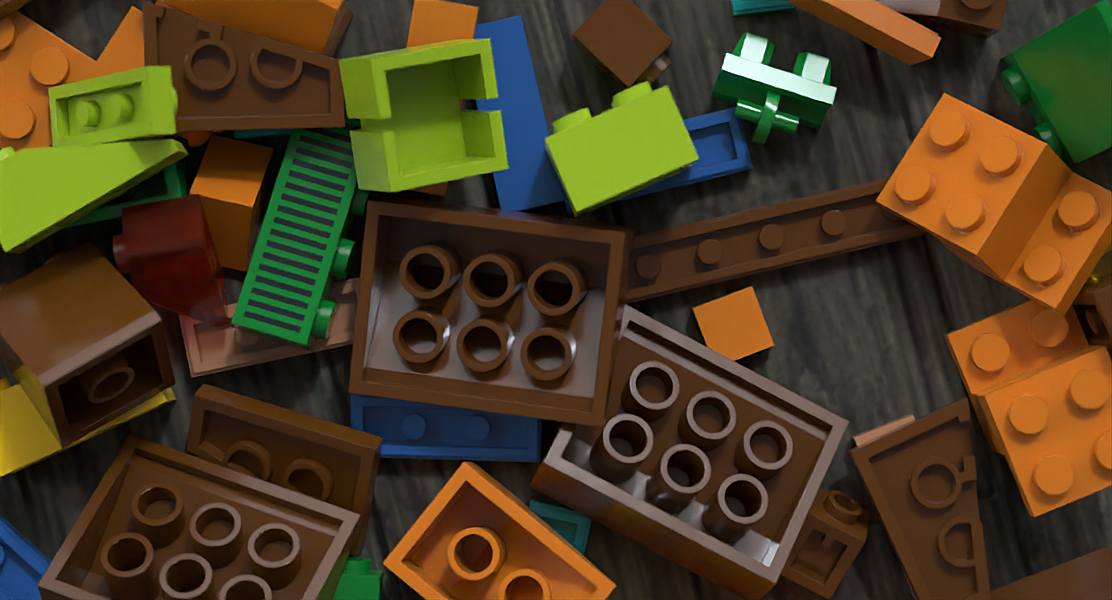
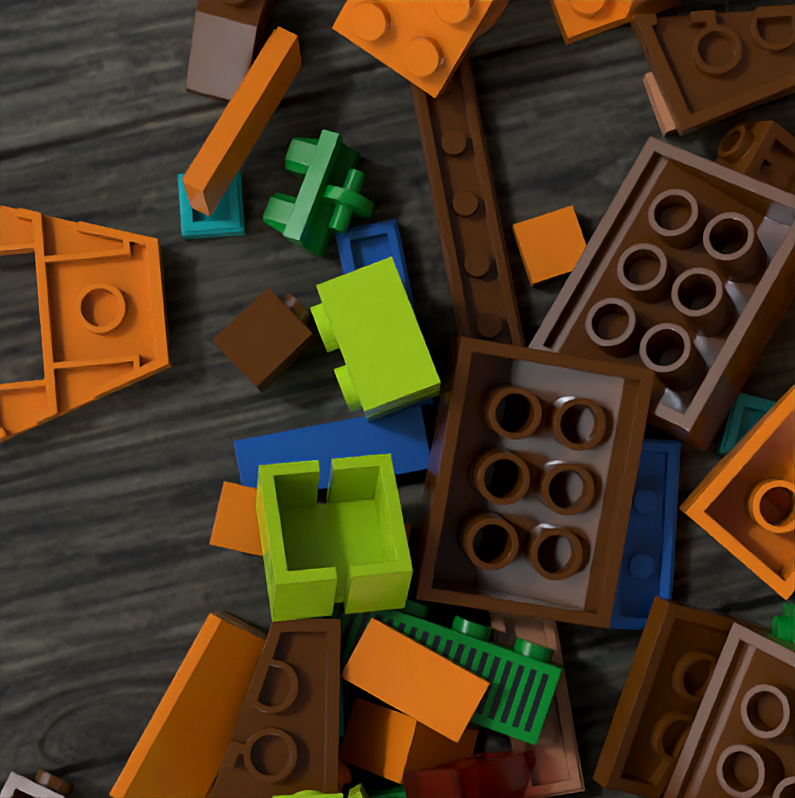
camera: 85 degrees left, 5 degrees down
none -> orange tile [340,617,491,743]

